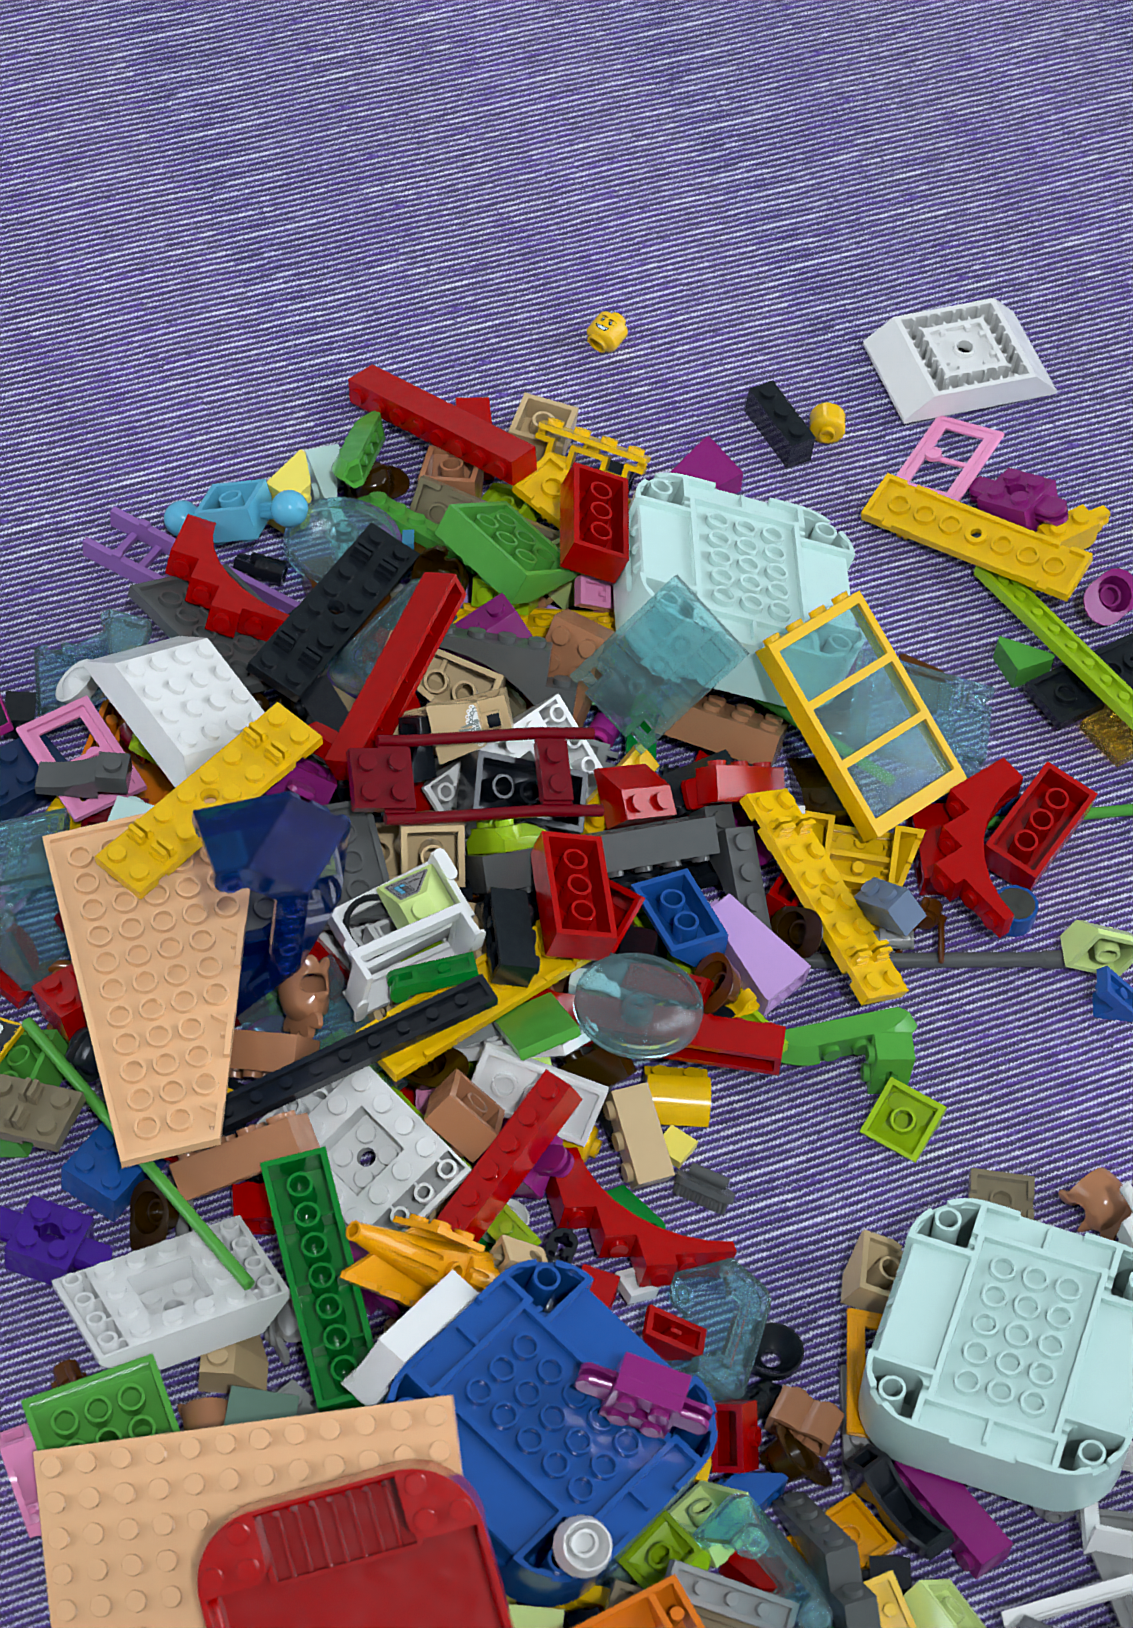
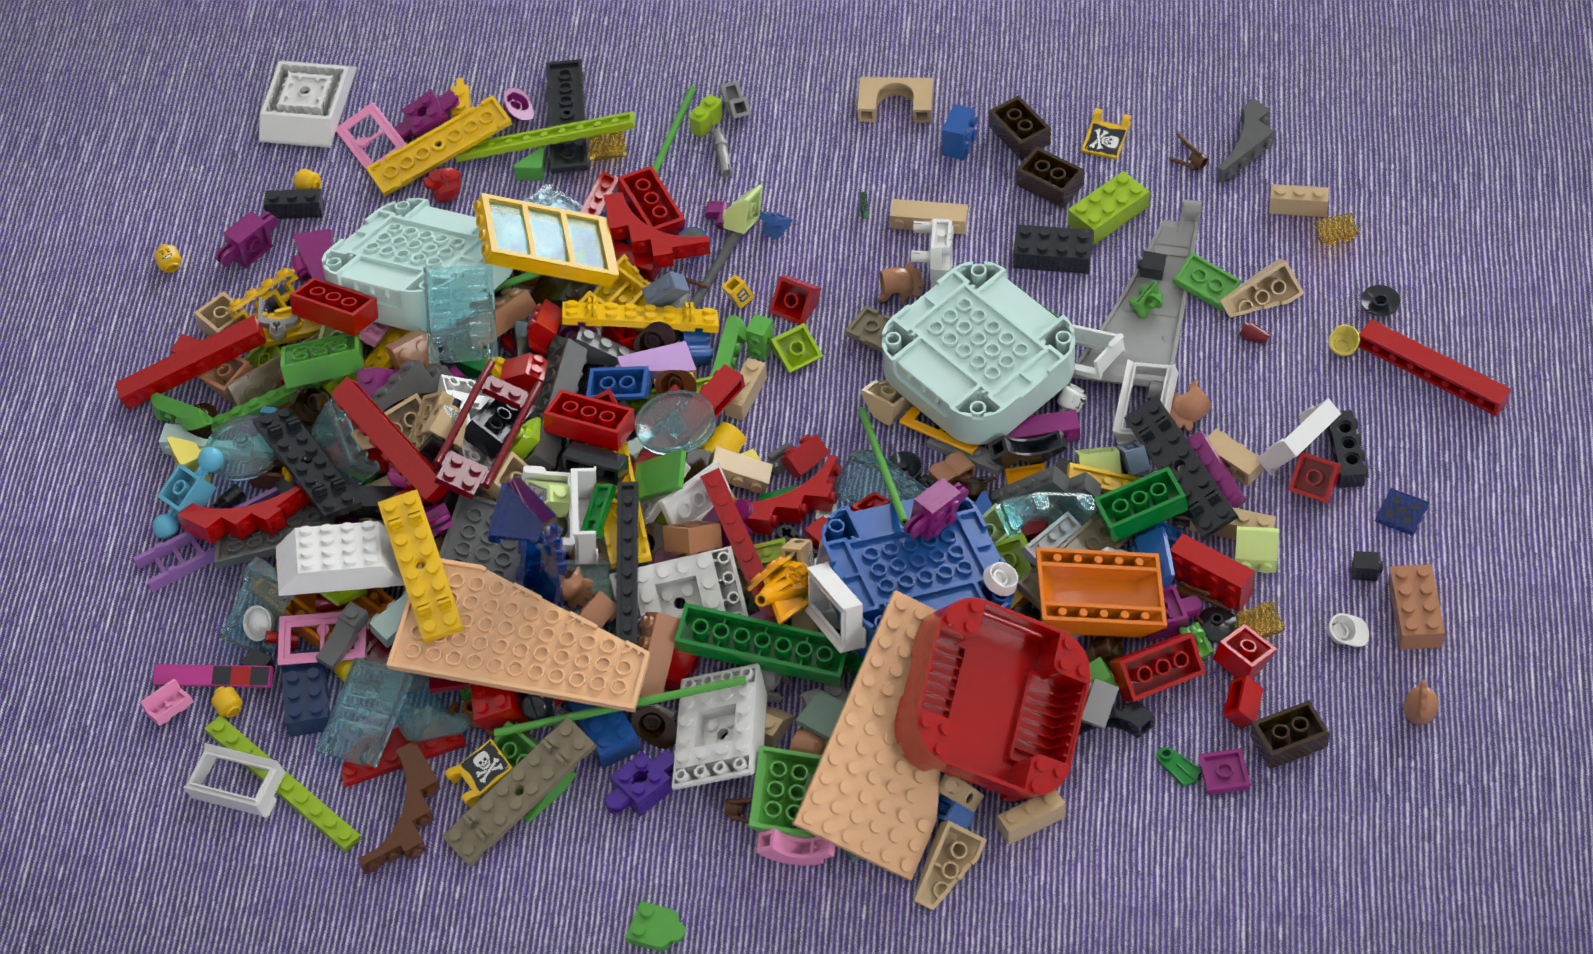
camera: 50 degrees left, 0 degrees up
none -> magenta brick [215,211,279,269]
none -> light grey piece [258,297,301,341]
none -> red piece [265,631,298,652]
none -> red helmet [423,168,462,203]
none -> plate [580,171,618,216]
none -> blue brick [679,328,713,365]
none -> magenta piece [705,201,729,230]
none -> yellow brick [721,274,755,309]
none -> tan brick [725,358,767,421]
none -> red slope [768,275,822,325]
none -> red brick [780,434,830,479]
none -> bright green piece [858,407,908,526]
none -> white head [1057,384,1086,413]

